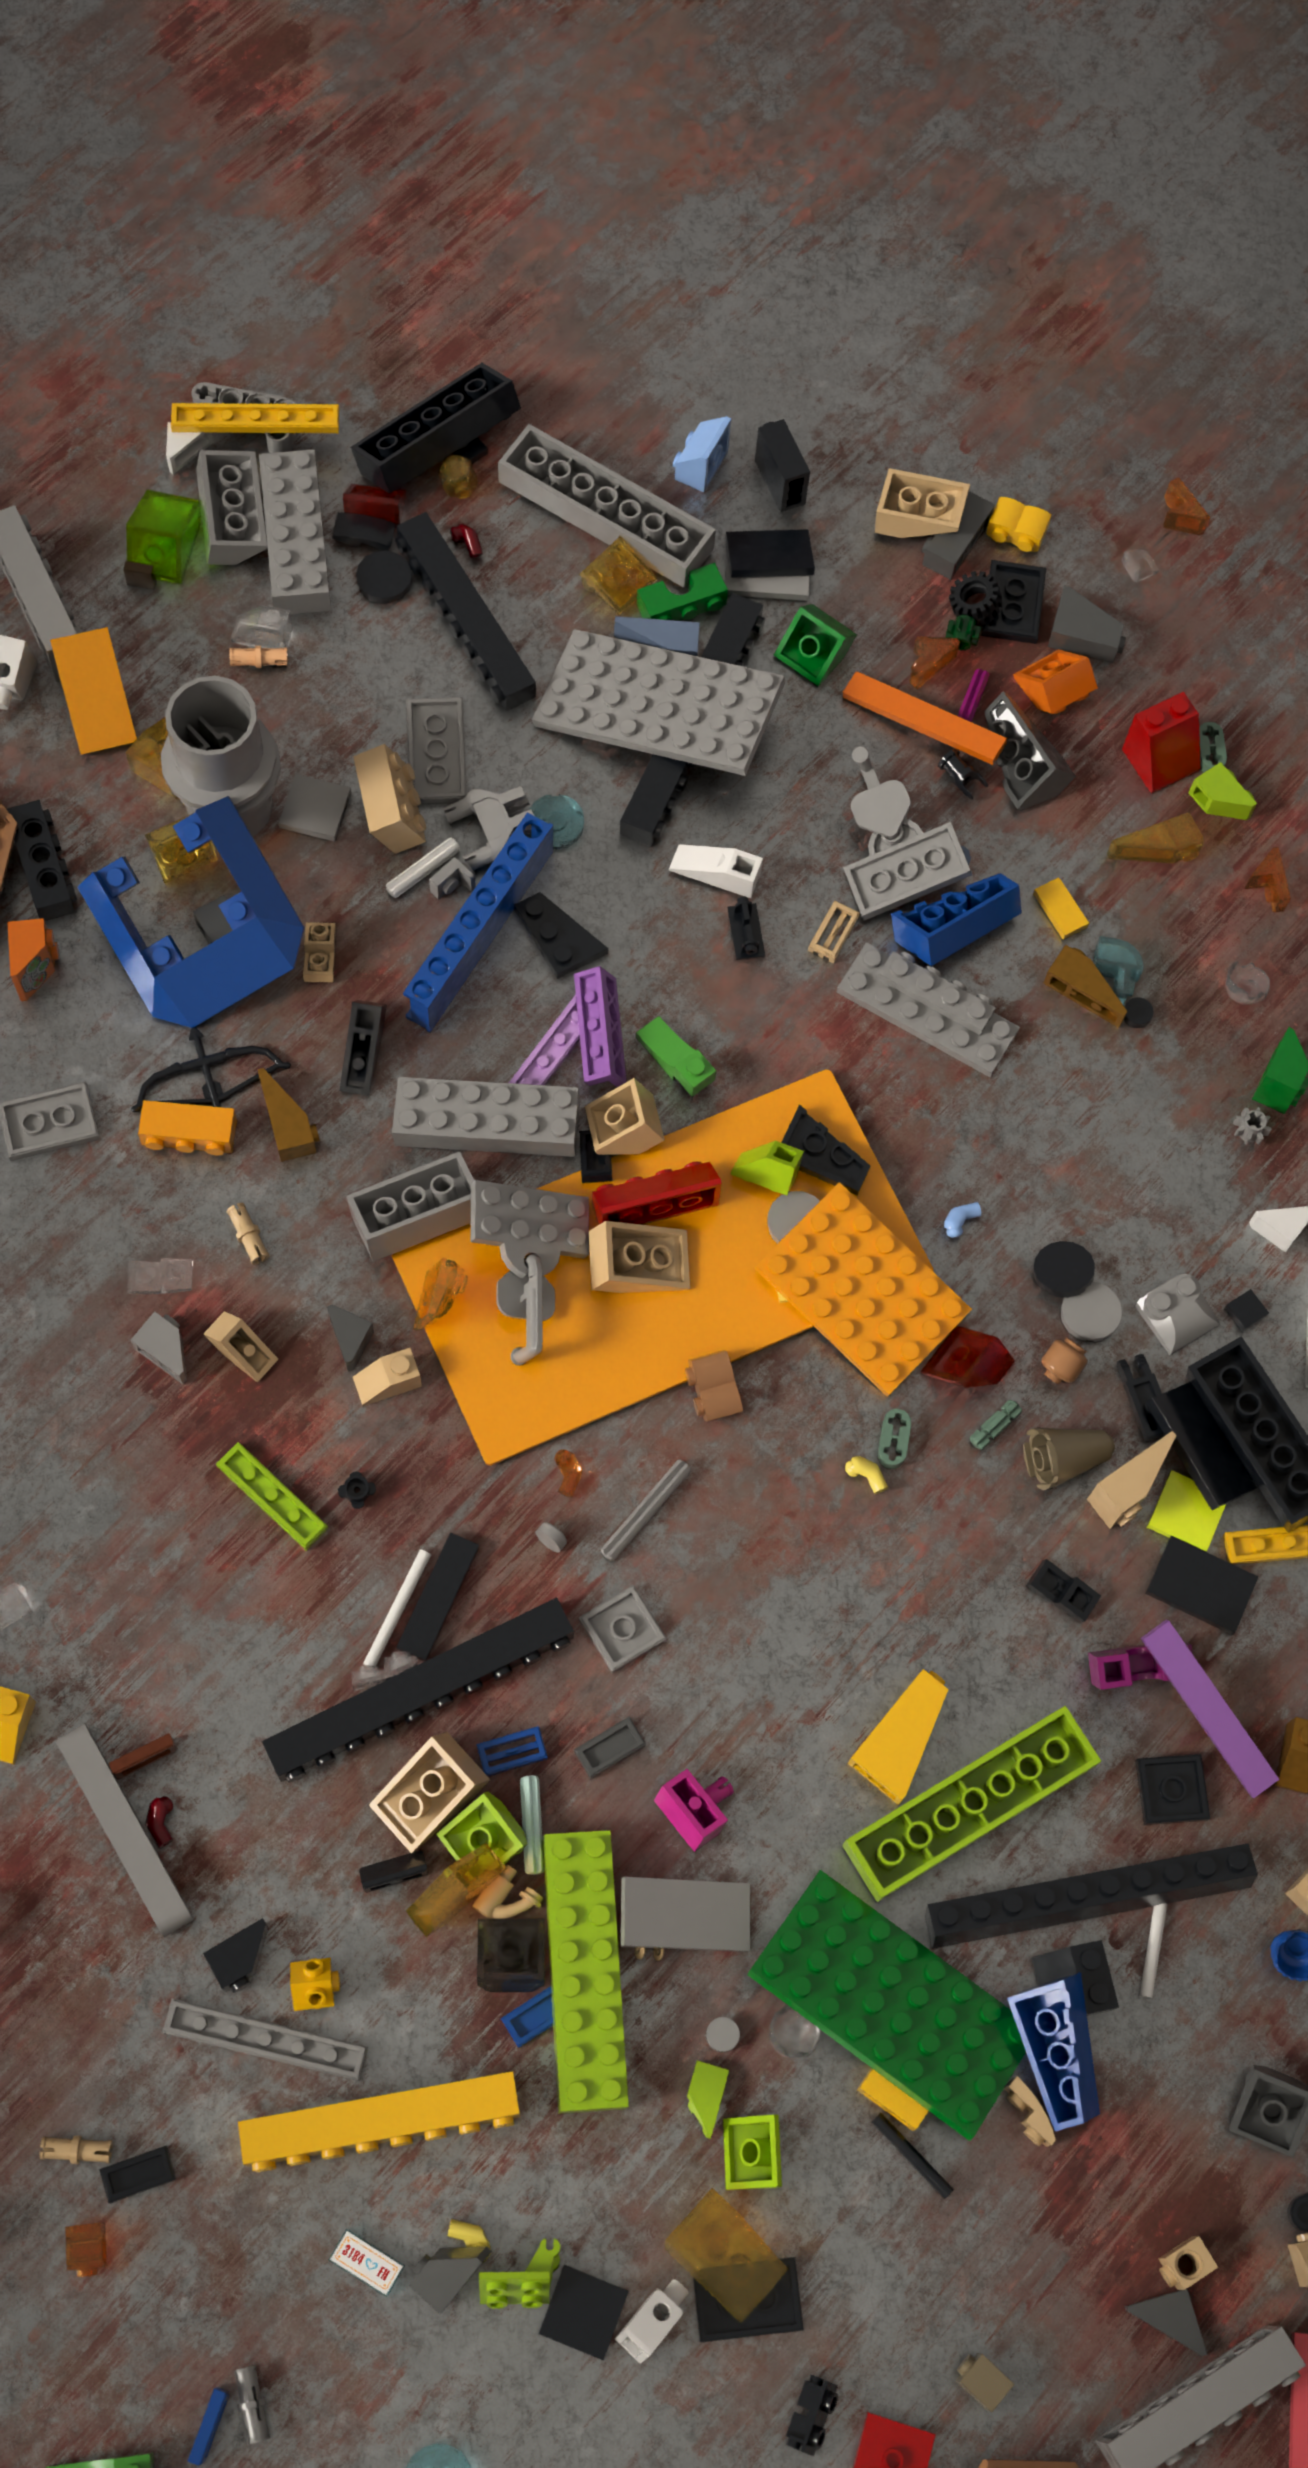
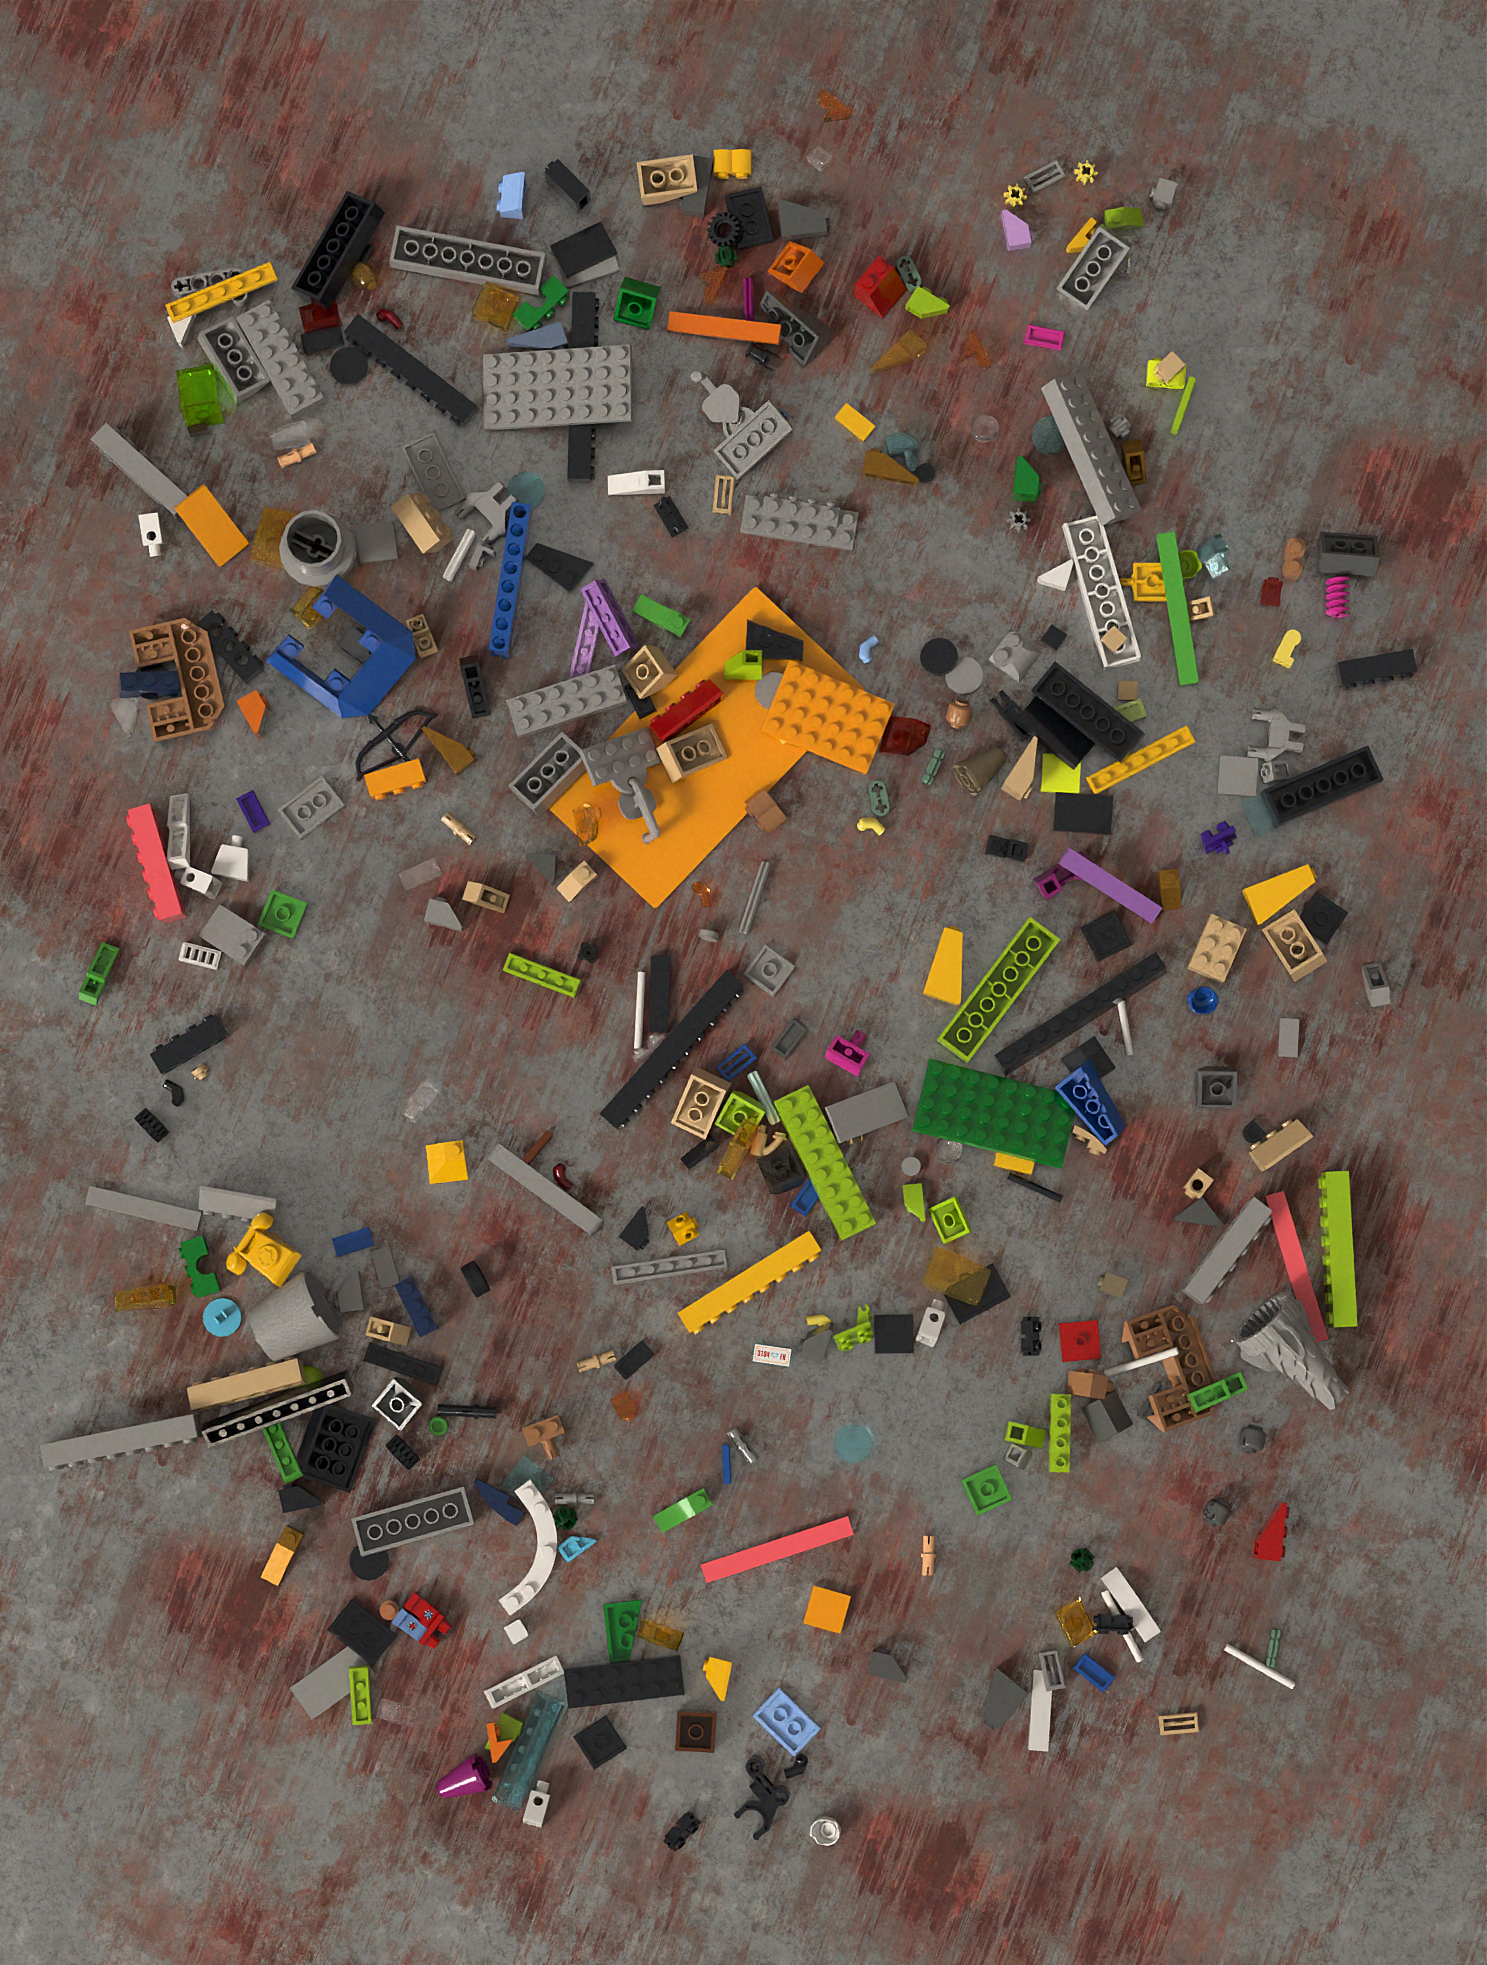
camera: 15 degrees left, 15 degrees up
blue wedge [891,873,1022,966] -> none

